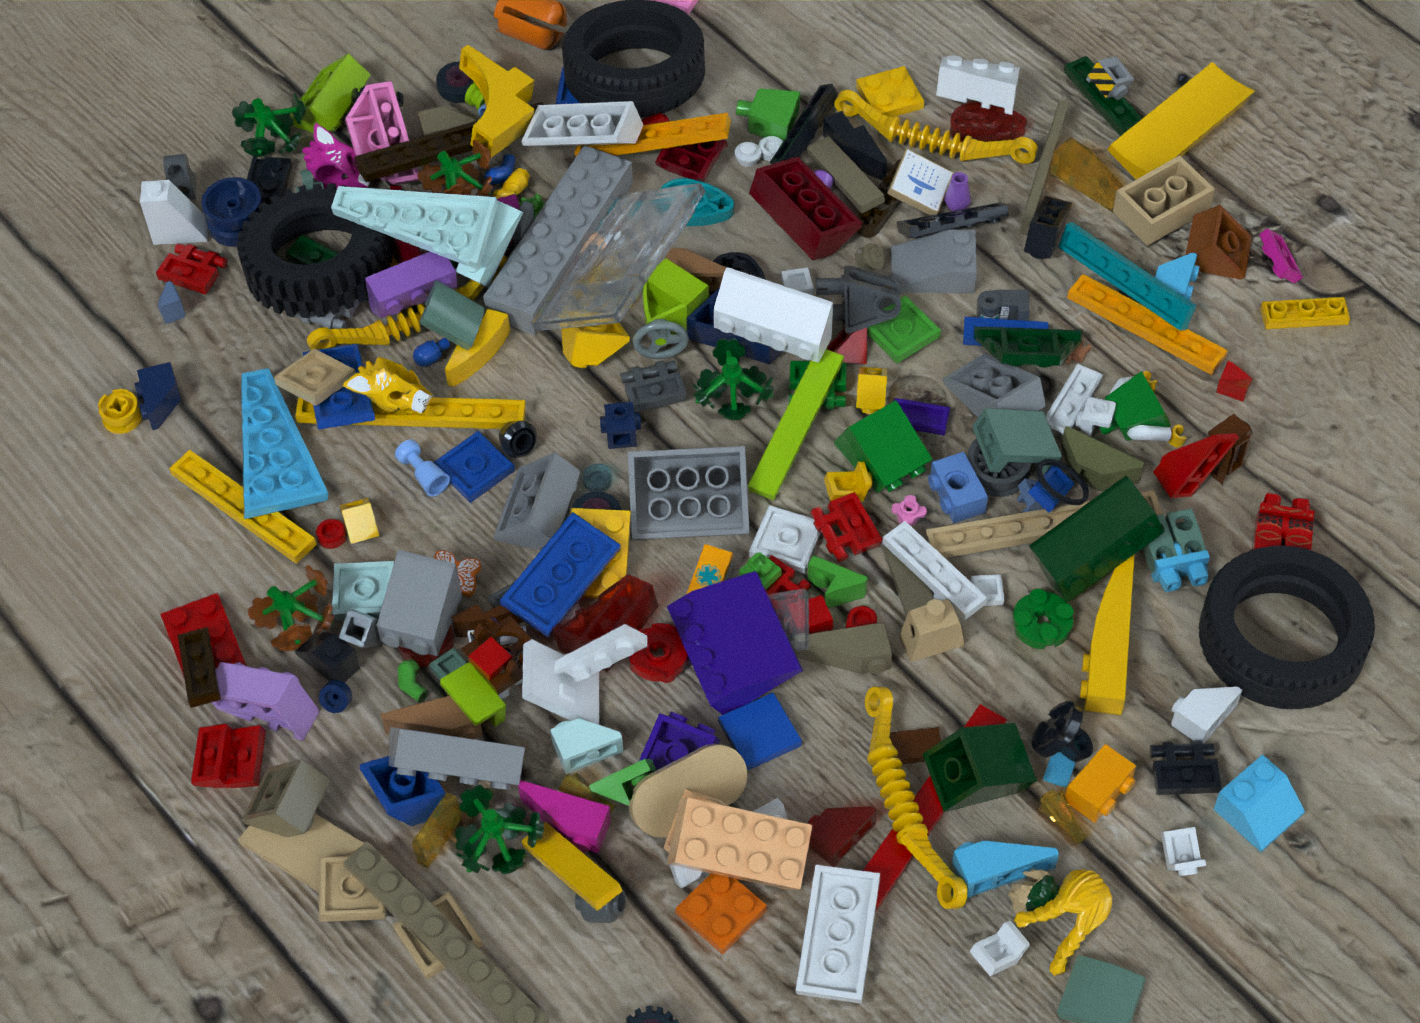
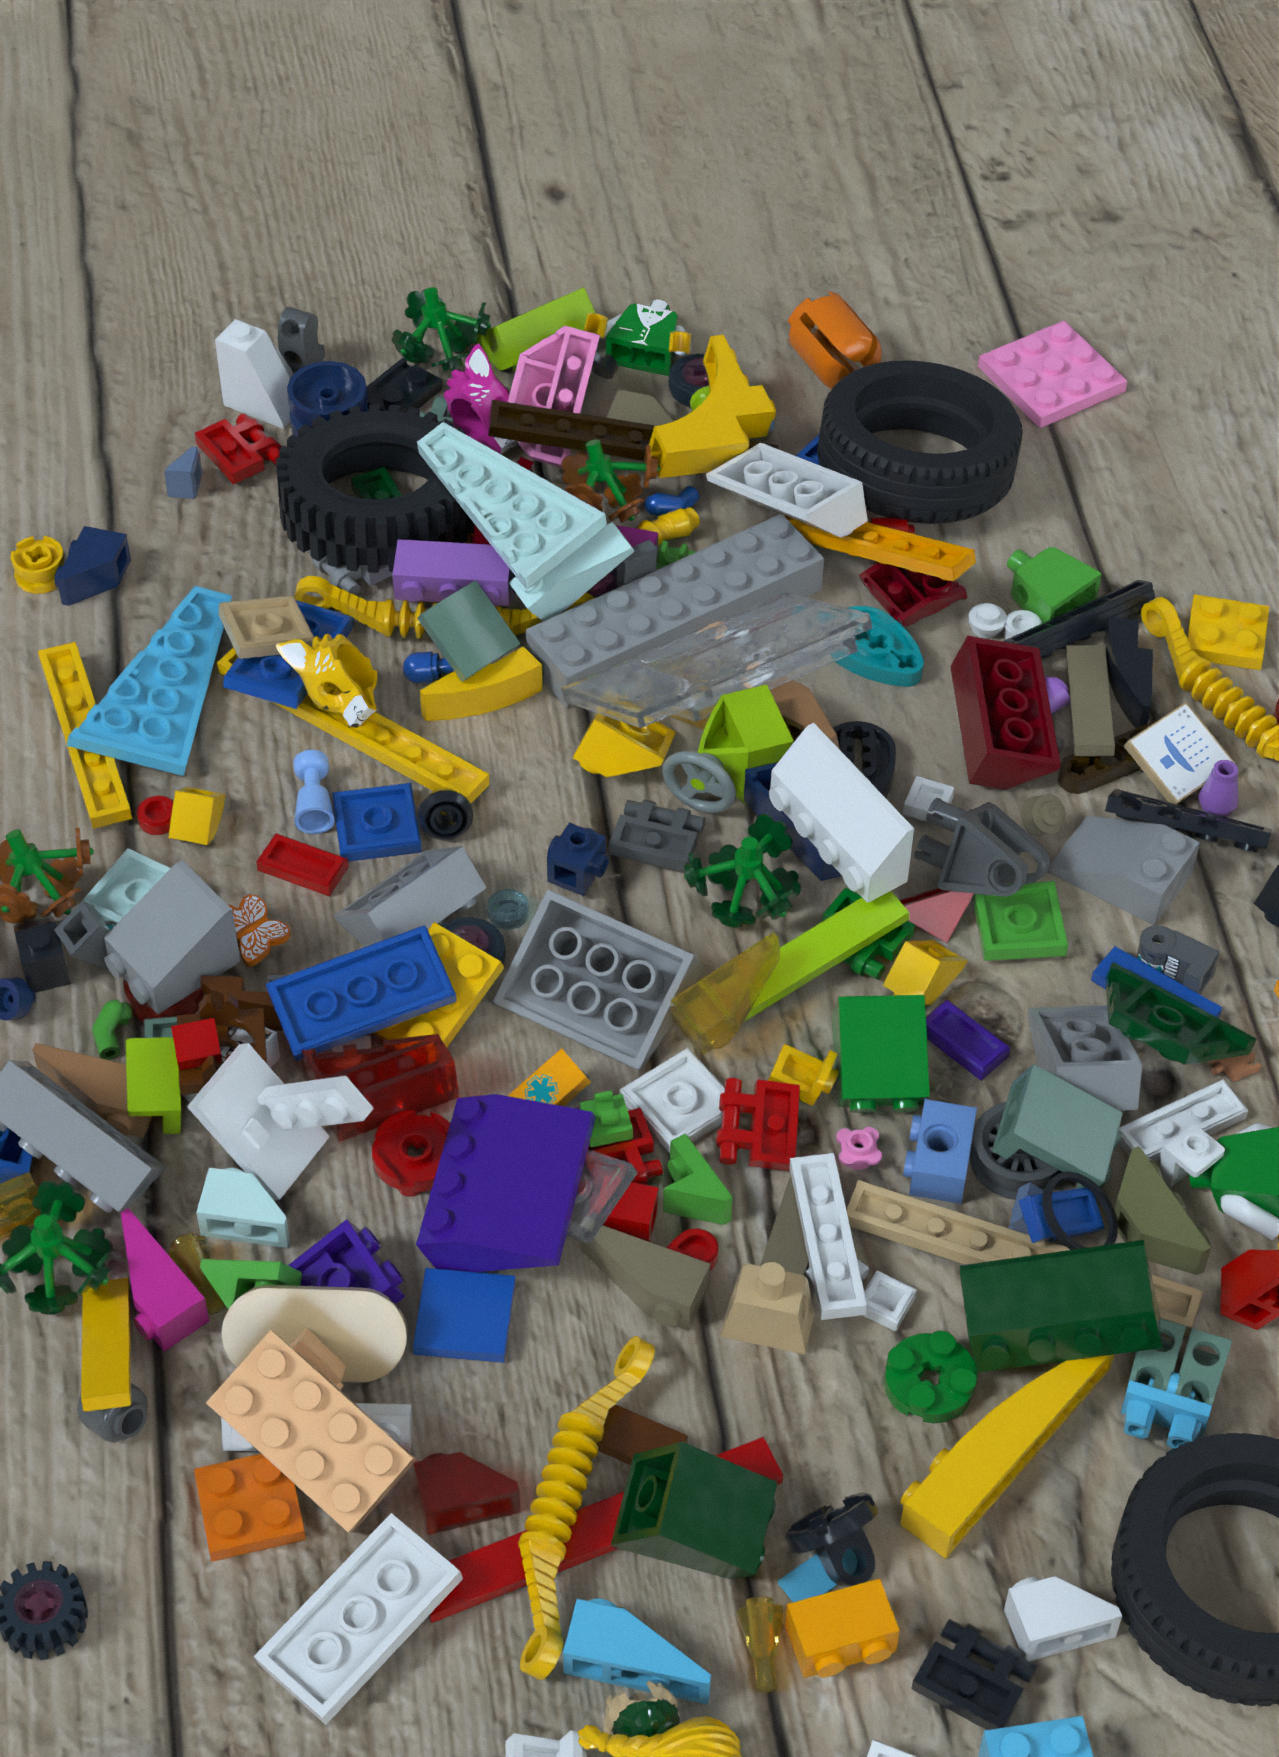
camera: 30 degrees right, 5 degrees down
none -> red tile [256,833,348,897]
none -> green torso [583,299,692,377]
none -> clear yellow slope [670,932,780,1056]

